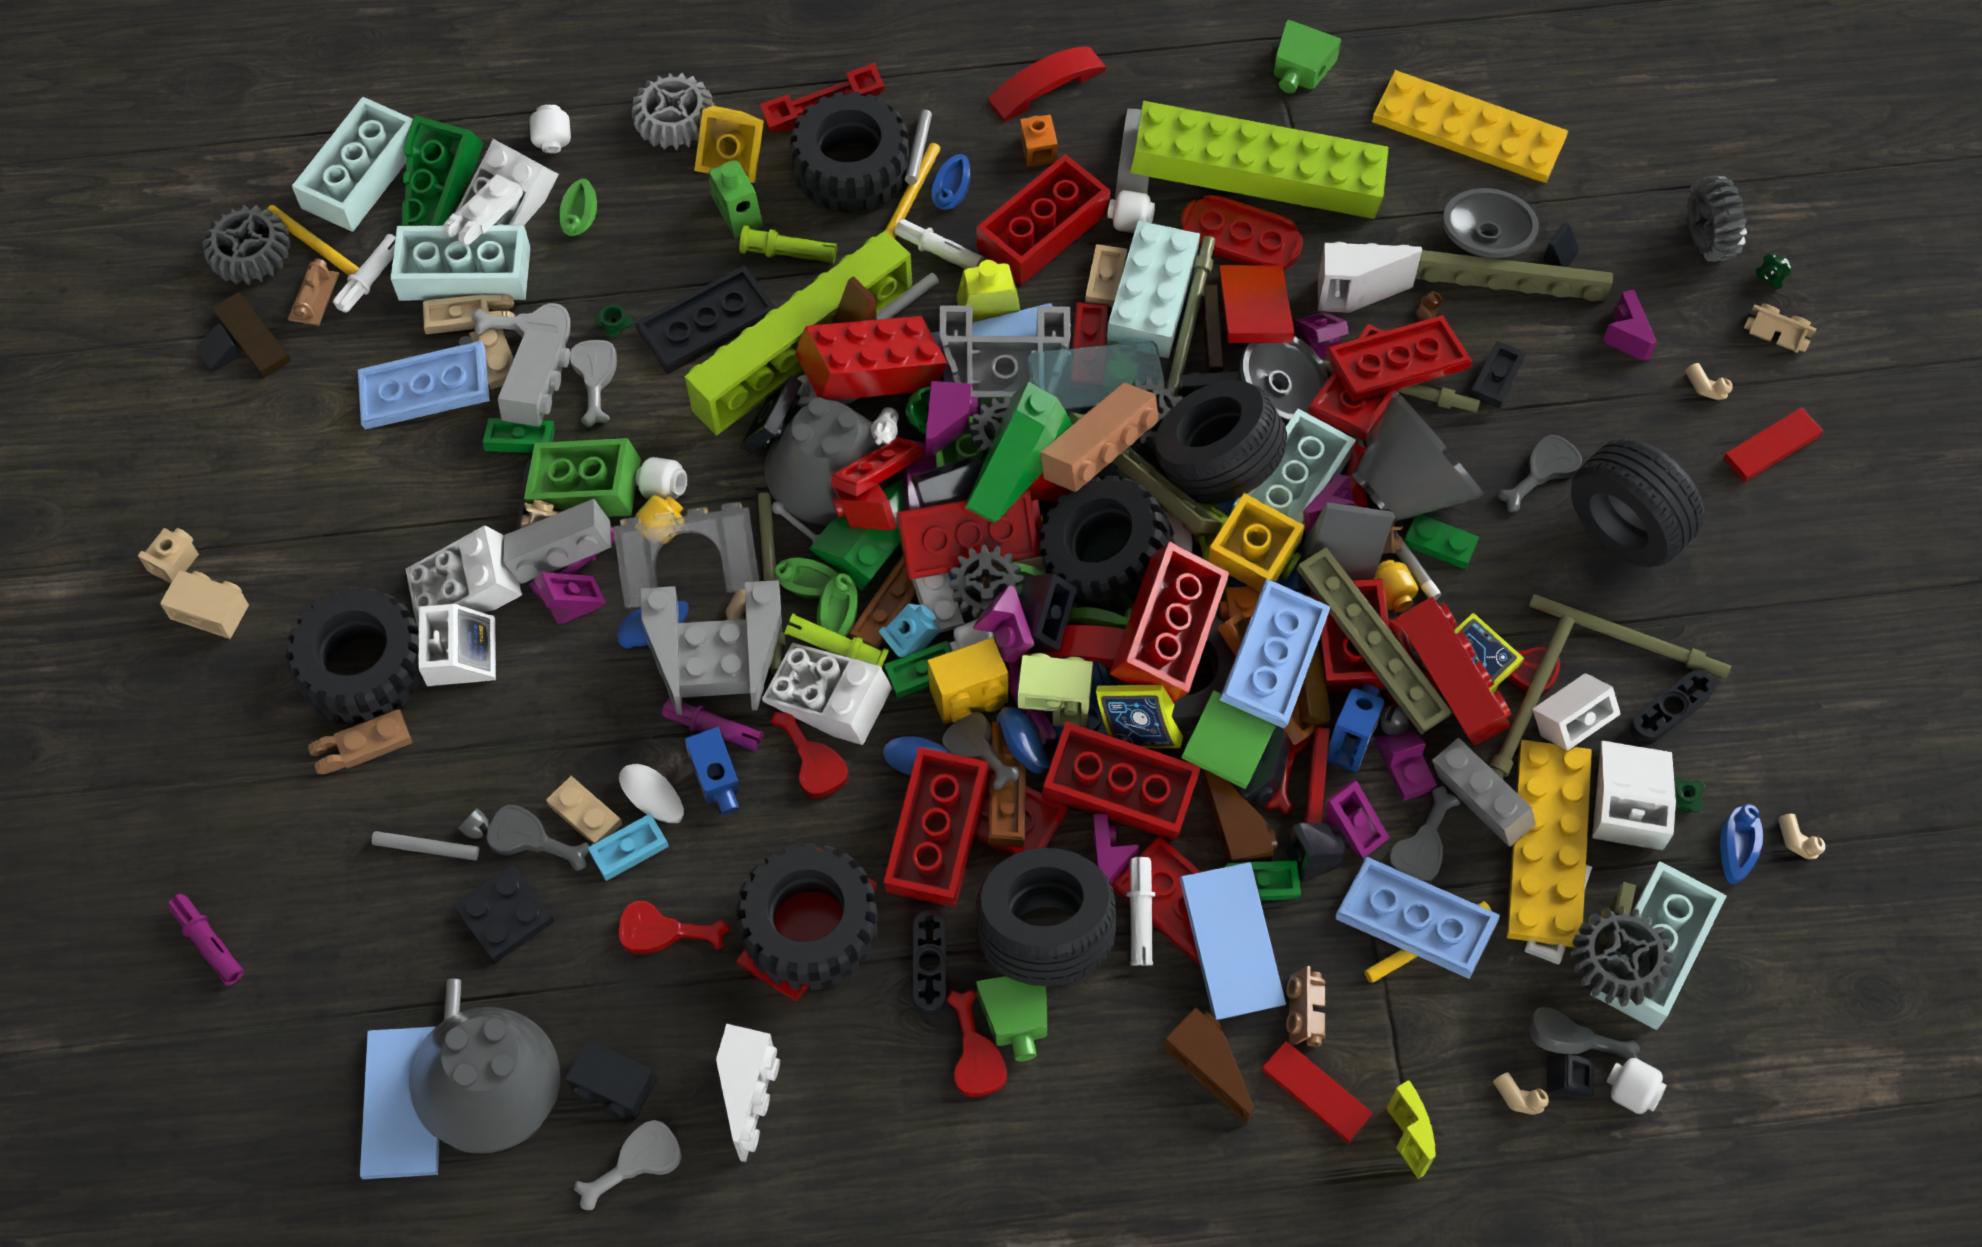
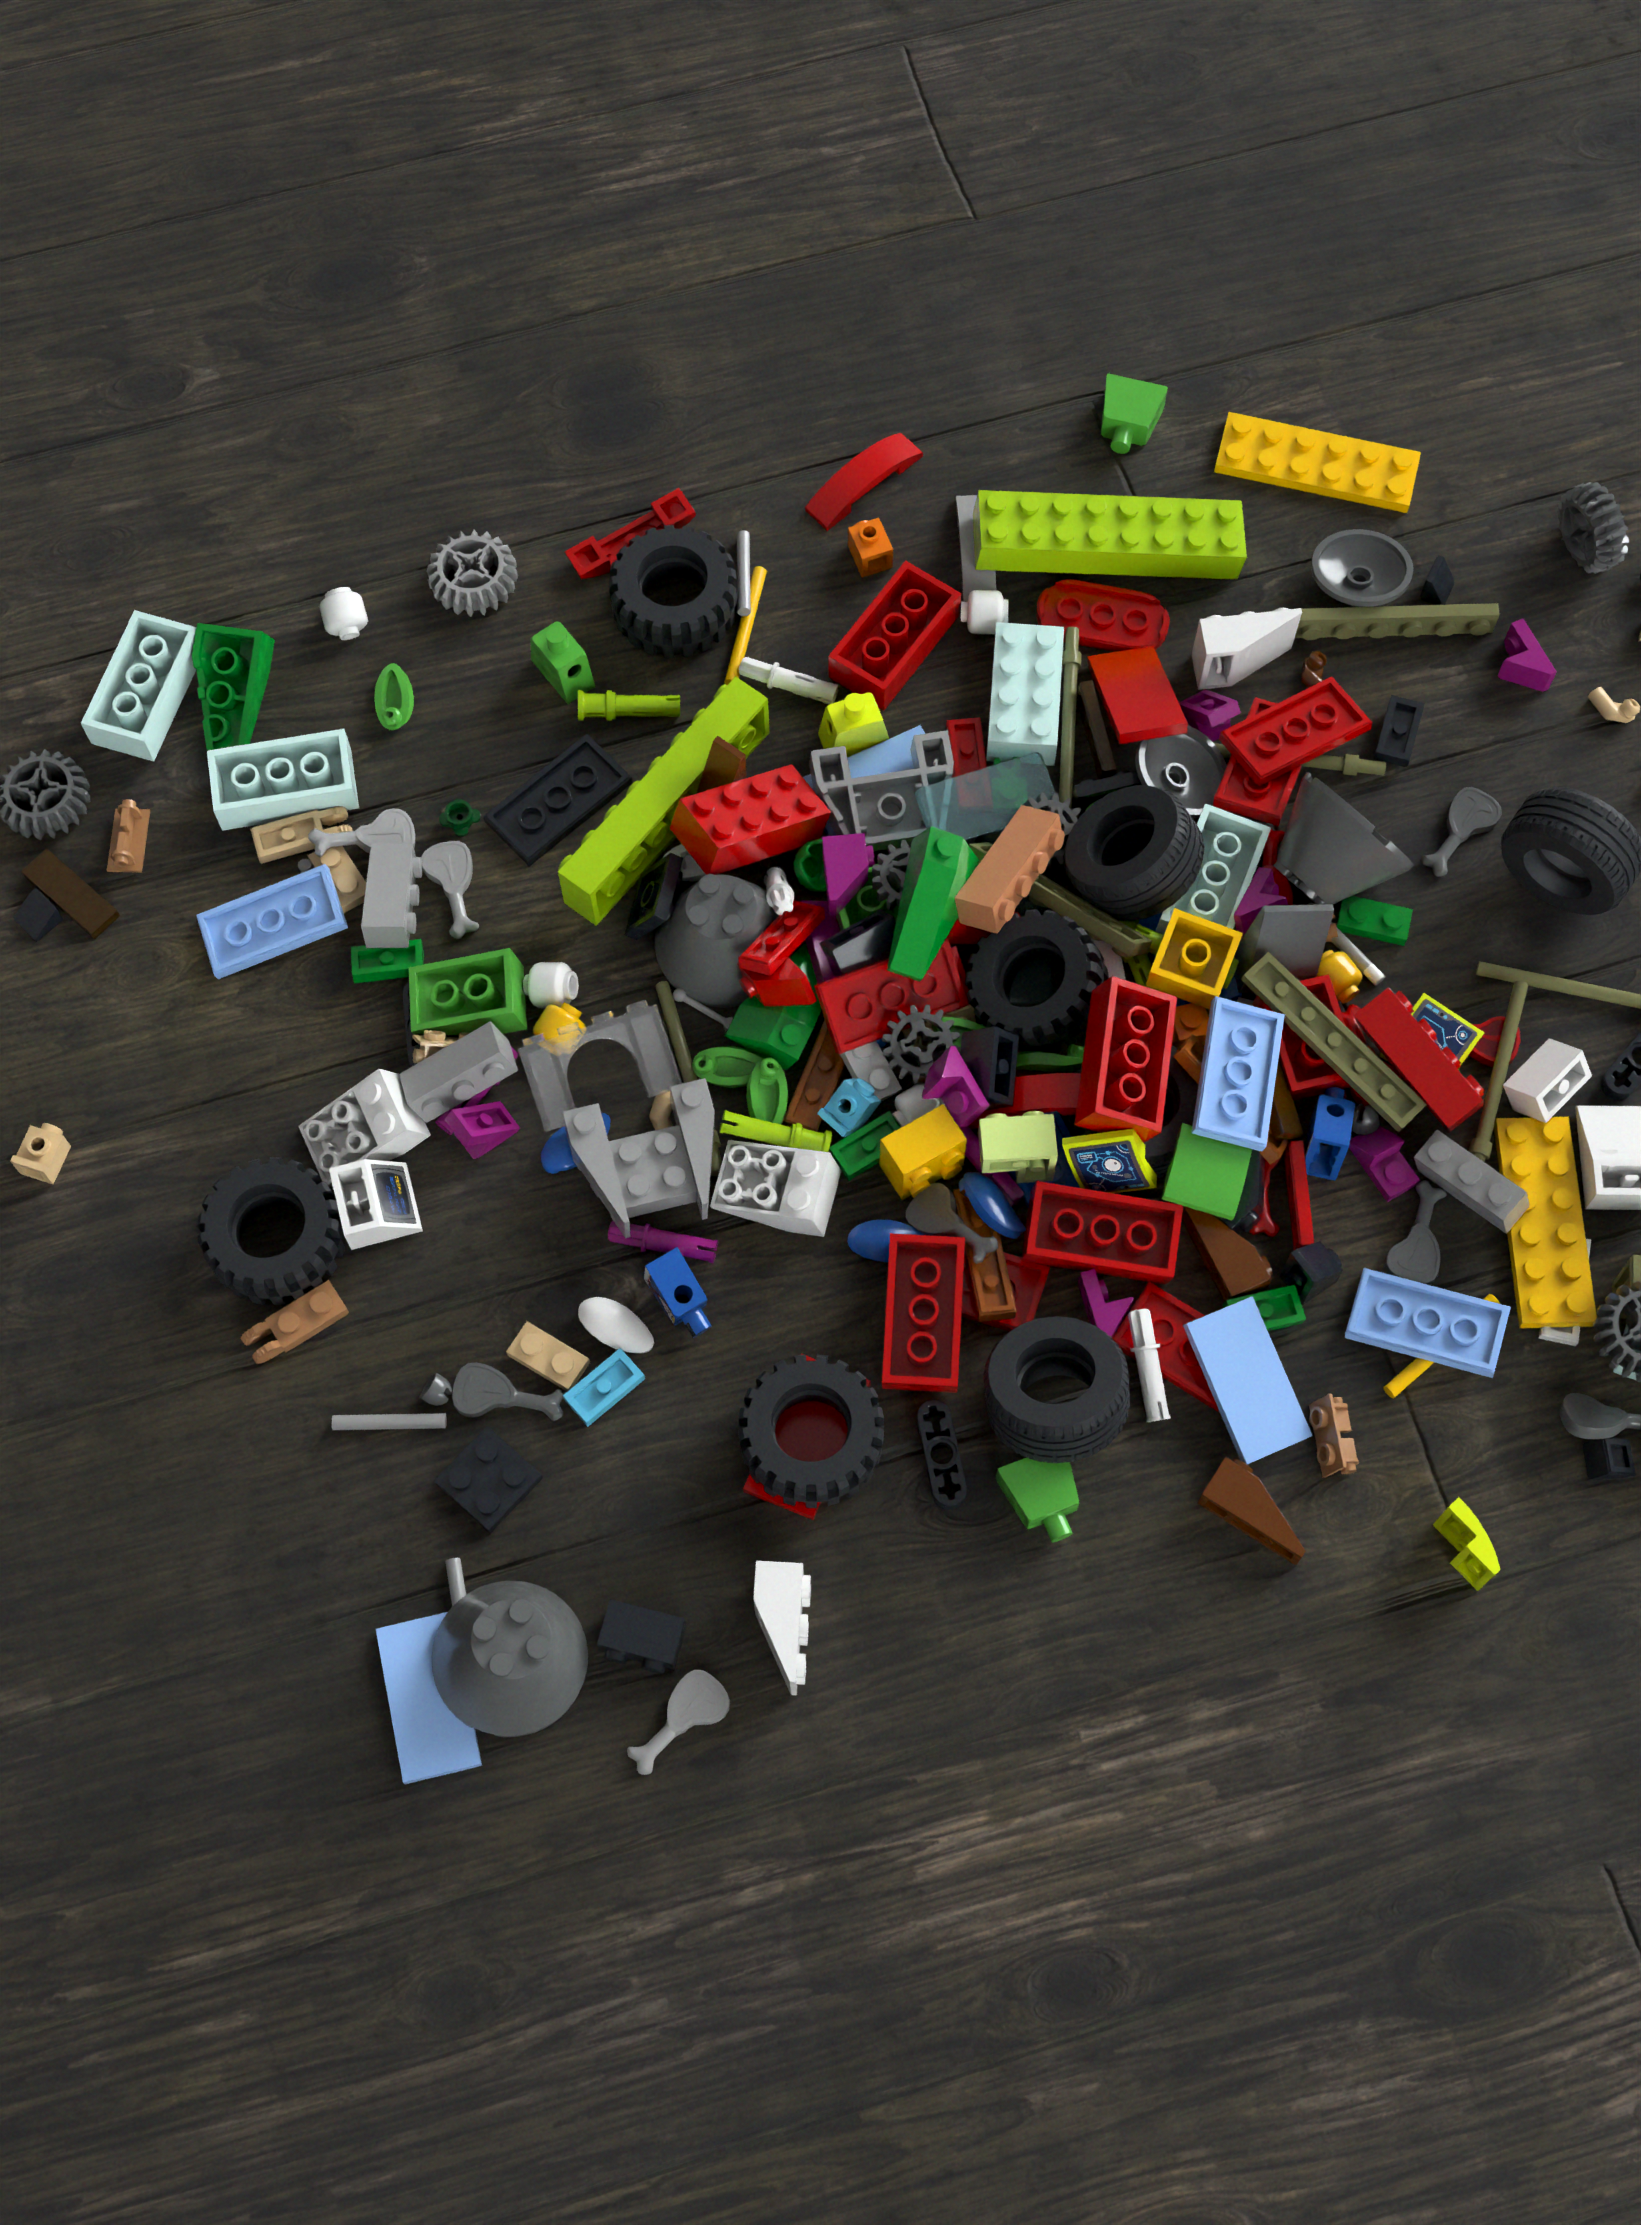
camera: 10 degrees left, 5 degrees up
tan brick [160,570,249,639] -> none
magenta axle [167,894,244,986] -> none
yellow bar [268,205,359,276] -> none
white axle [333,234,396,313] -> none
white hinge [443,174,523,245] -> none
white slope [455,139,559,225] -> none
red piece [619,901,729,954] -> none
yellow slope [694,106,764,183] -> none
red piece [771,712,849,799] -> none
light grey bar [876,272,939,320] -> none
blue arm [930,154,971,210] -> none
red piece [946,989,1007,1097] -> none
tan plate [1085,244,1127,307] -> none
red tile [1262,1041,1373,1144] -> none
magenta slope [1325,780,1390,859] -> none
tan arm [1493,1072,1549,1115] -> none

